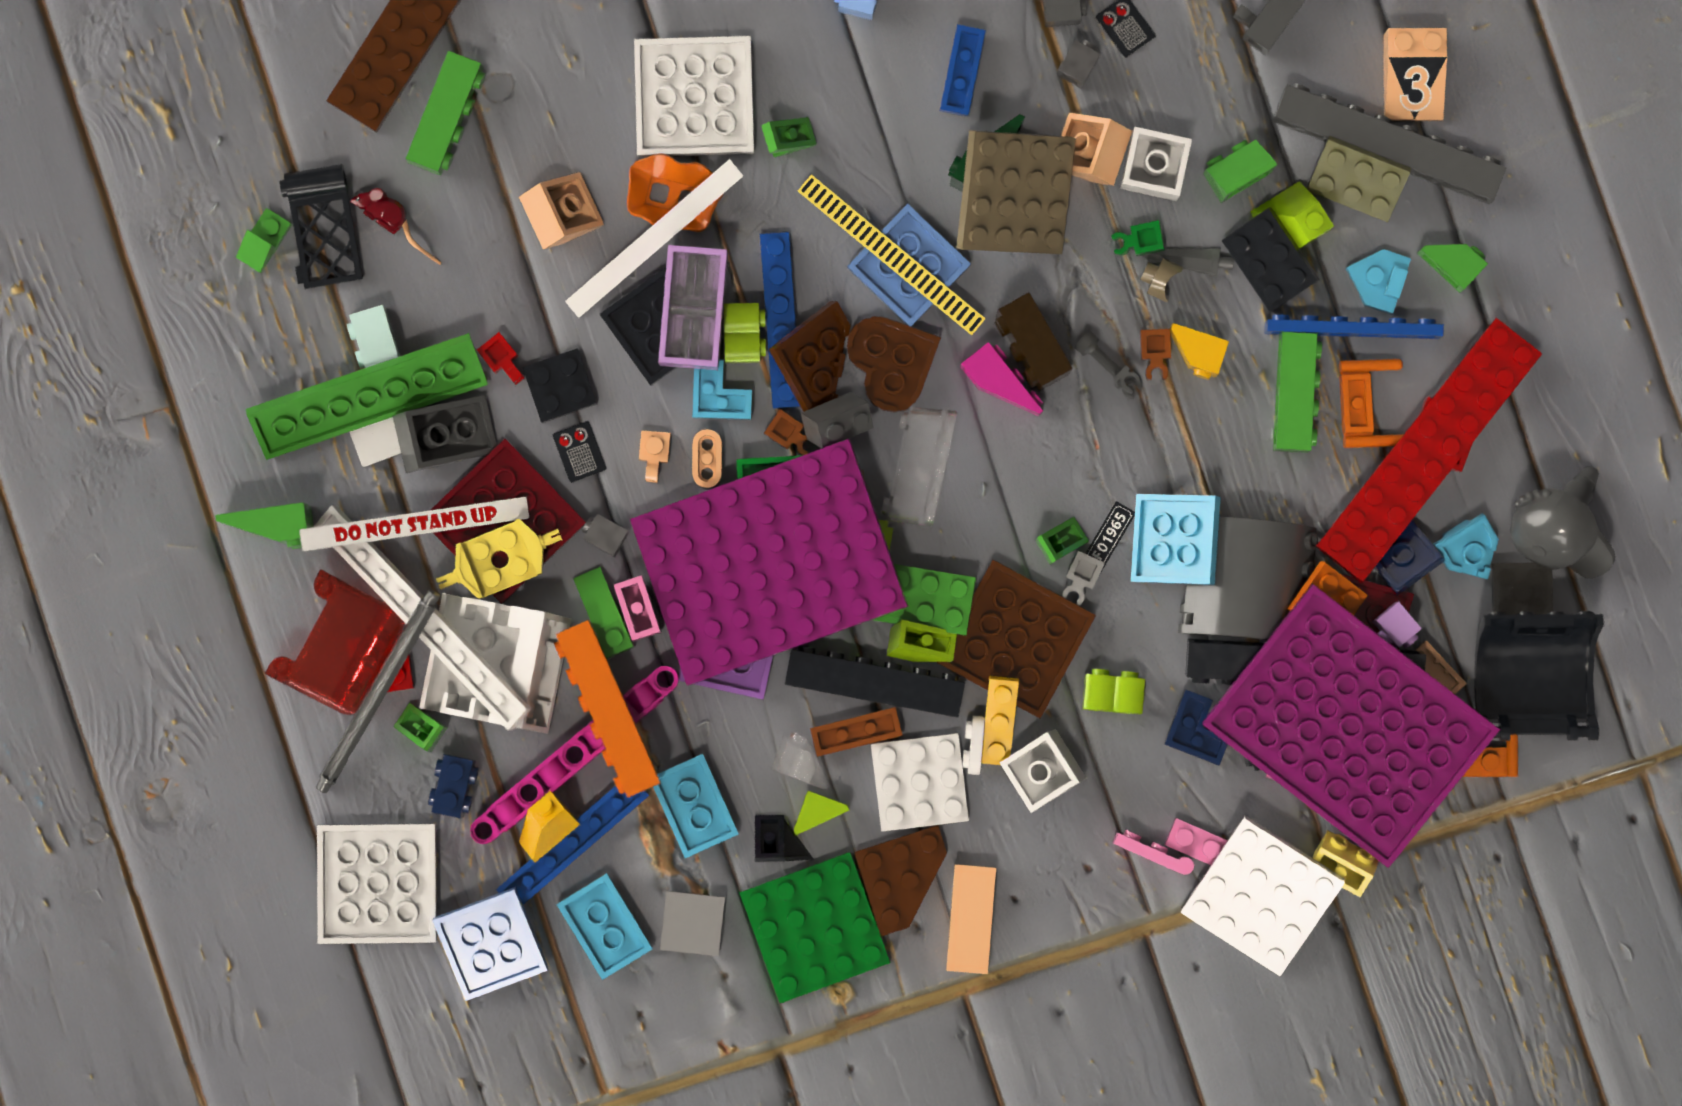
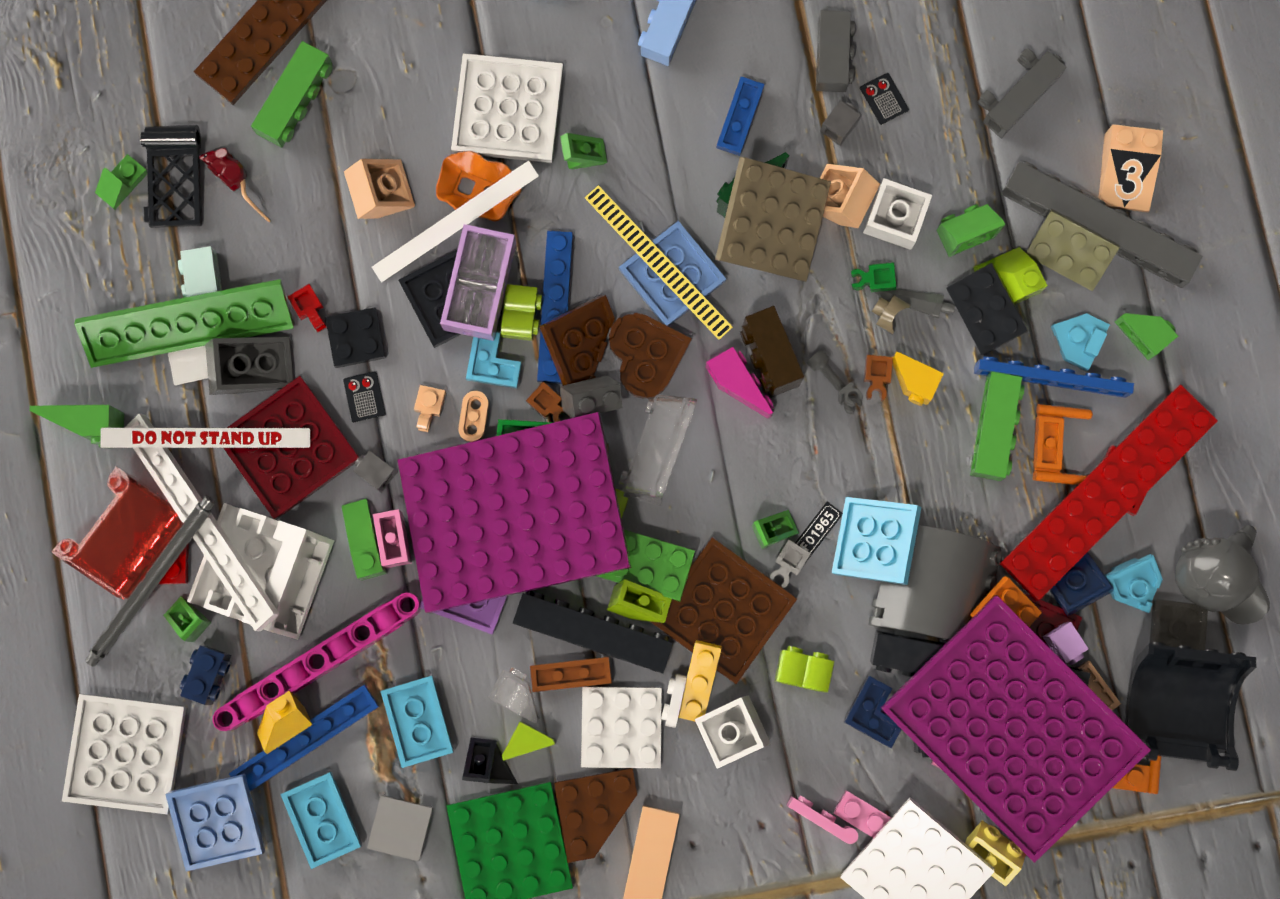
camera: 10 degrees right, 5 degrees down
light yellow plate [436,519,563,599] -> none
orange brick [554,620,661,798] -> none

